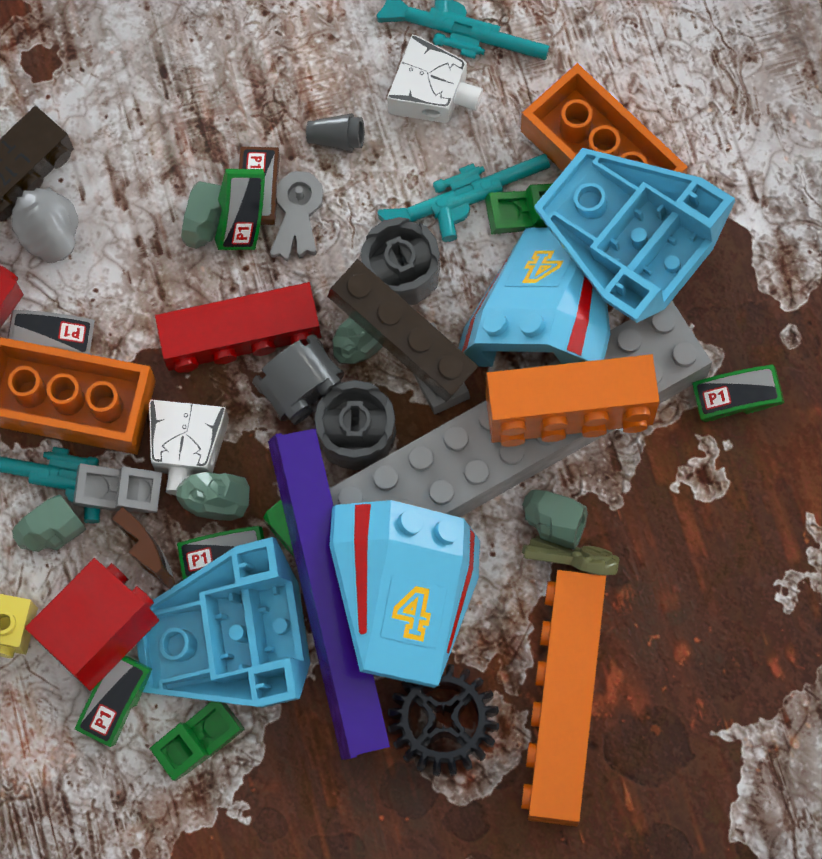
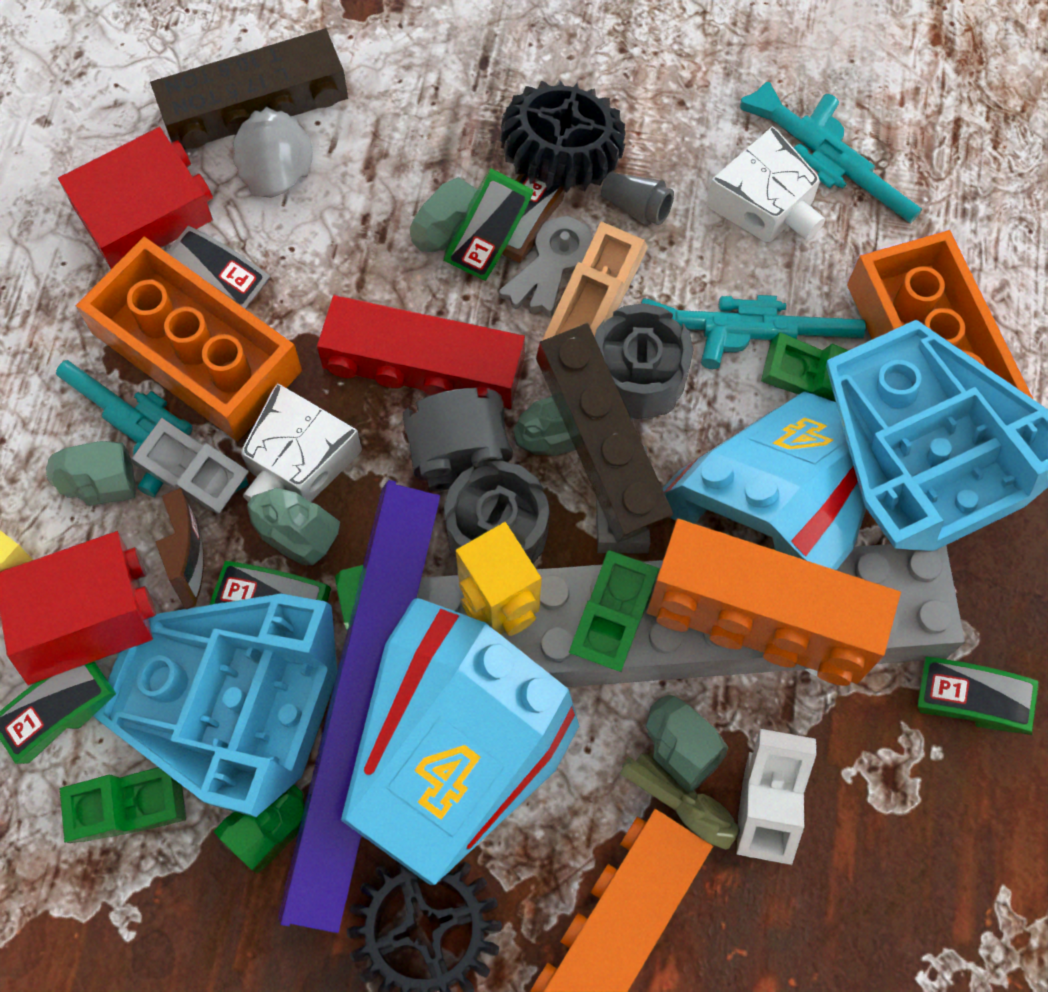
camera: 20 degrees right, 5 degrees down
none -> green rock [213,784,305,874]
none -> yellow brick [456,522,542,636]
none -> black gear [500,79,626,194]
none -> light nougat slope [537,221,648,351]
none -> green slope [569,550,660,672]
none -> white brick [737,729,816,865]

